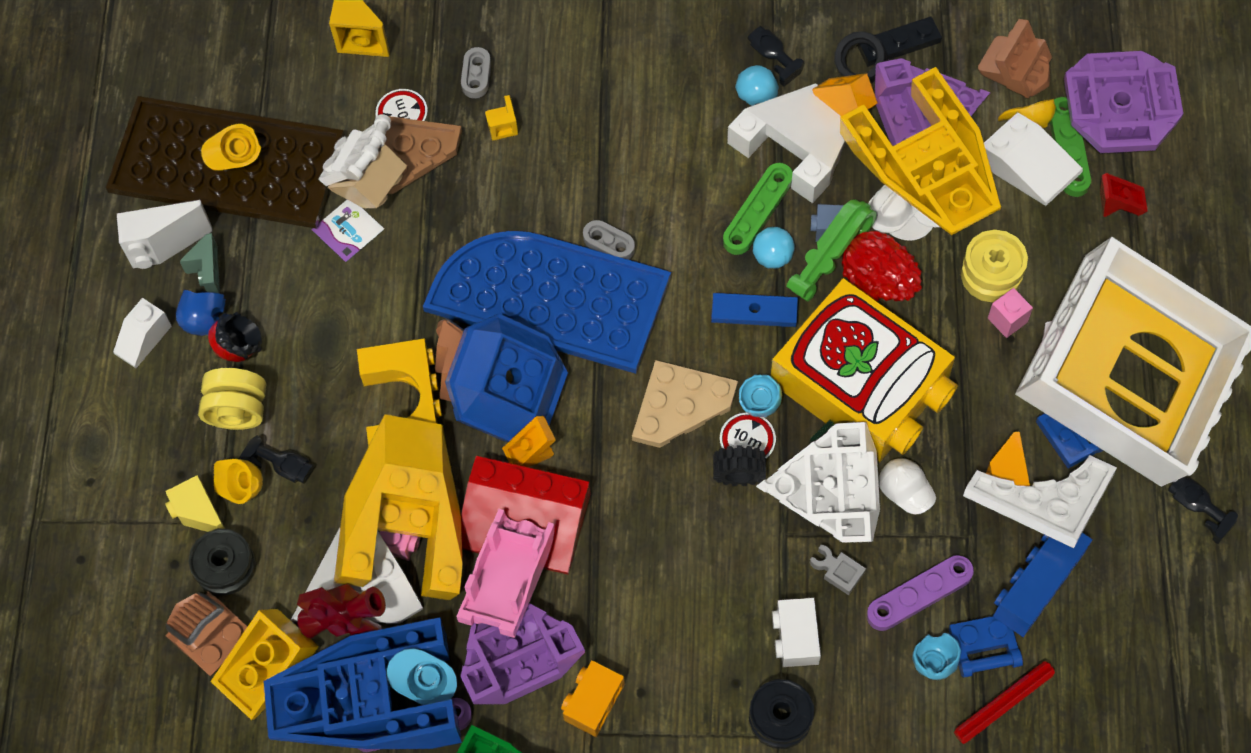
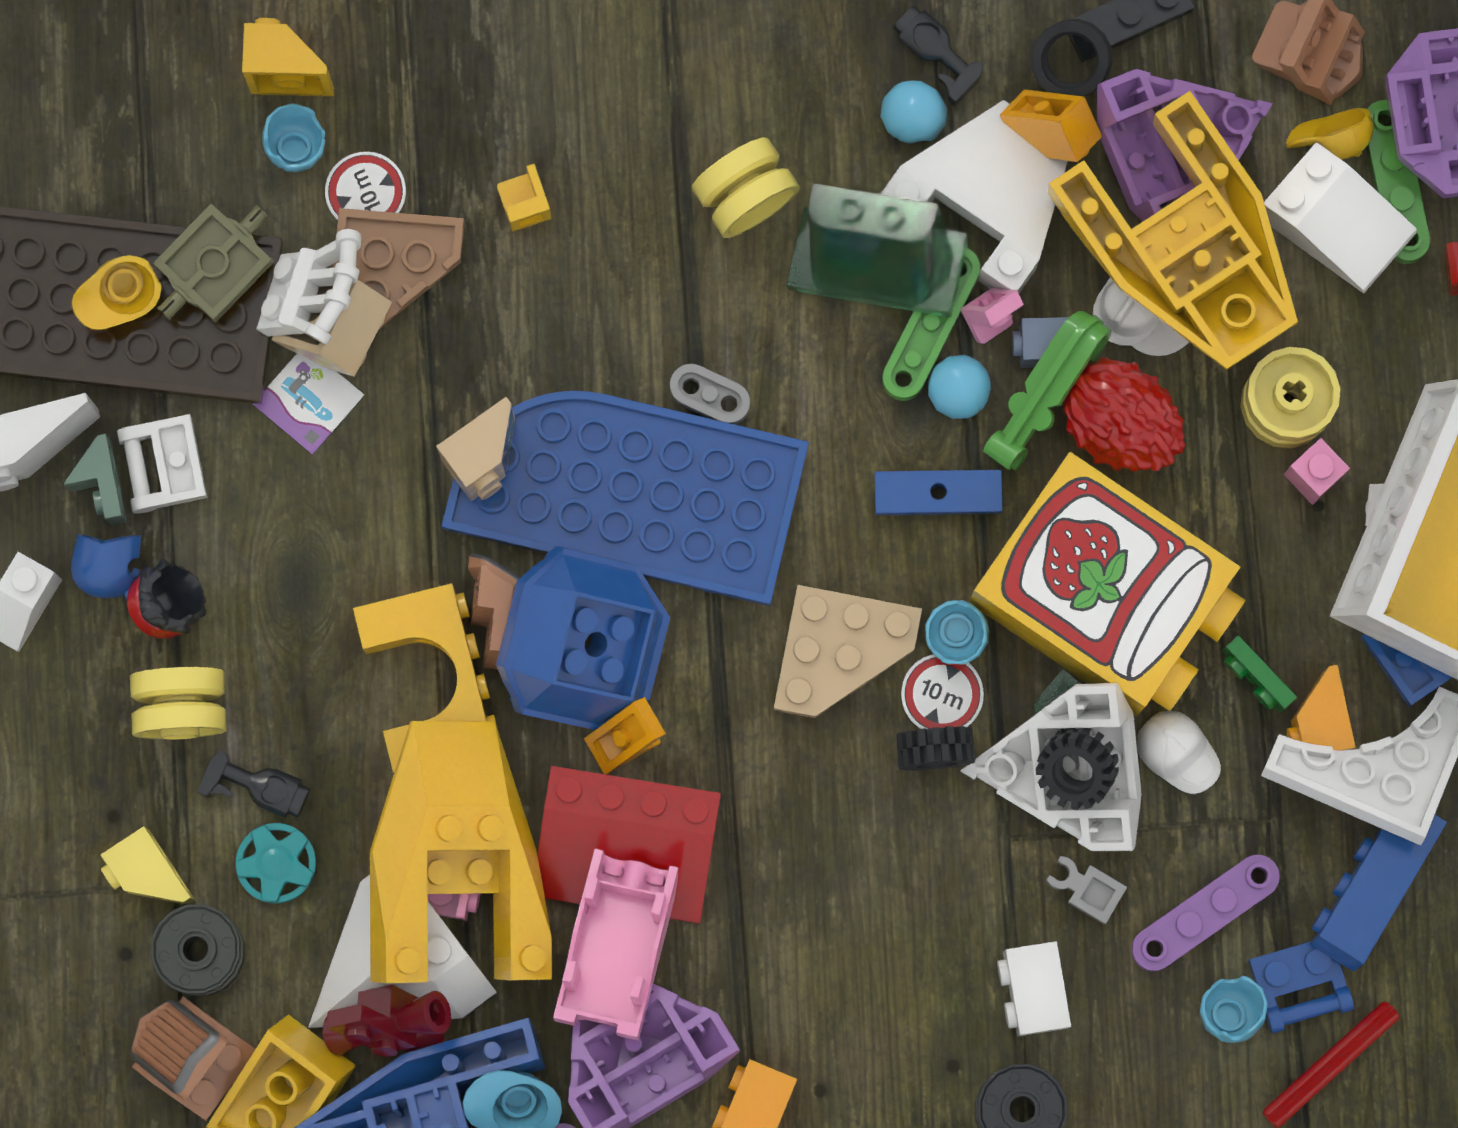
camera: 10 degrees left, 15 degrees up
yellow piece [214,459,263,504] -> none
light grey plate [461,47,491,98] -> none
none -> white plate [117,414,208,514]
none -> olive plate [153,204,274,323]
none -> teal wheel [236,823,316,904]
none -> medium azure hair [262,103,325,173]
none -> tan slope [436,397,515,502]
none -> light yellow wheel [692,137,800,238]
none -> clear green windscreen [787,183,968,317]
none -> bright pink bracket [960,287,1024,344]
none -> black tyre [1036,728,1119,810]
none -> green plate [1222,635,1297,713]

